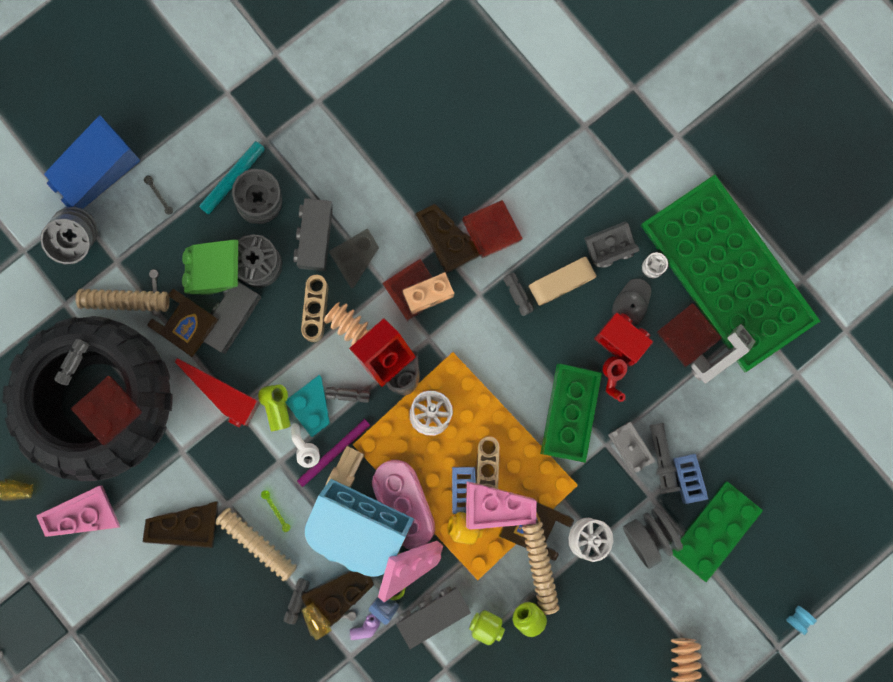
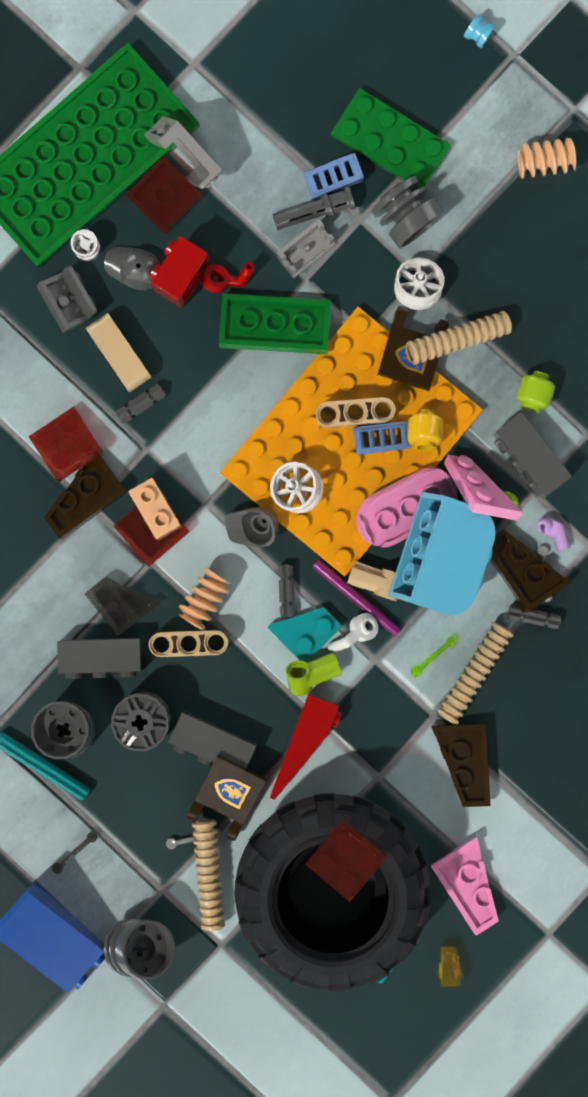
camera: 90 degrees left, 5 degrees up
dark grey axle [55,339,89,385] -> none
bright green slope [182,240,238,295] -> none
clear yellow cone [301,603,332,640] -> none
red brick [349,318,416,387] -> none
medium blue slope [369,597,399,625] -> none
bright pink wing [466,481,536,530] -> none
lime head [512,602,547,637] -> none

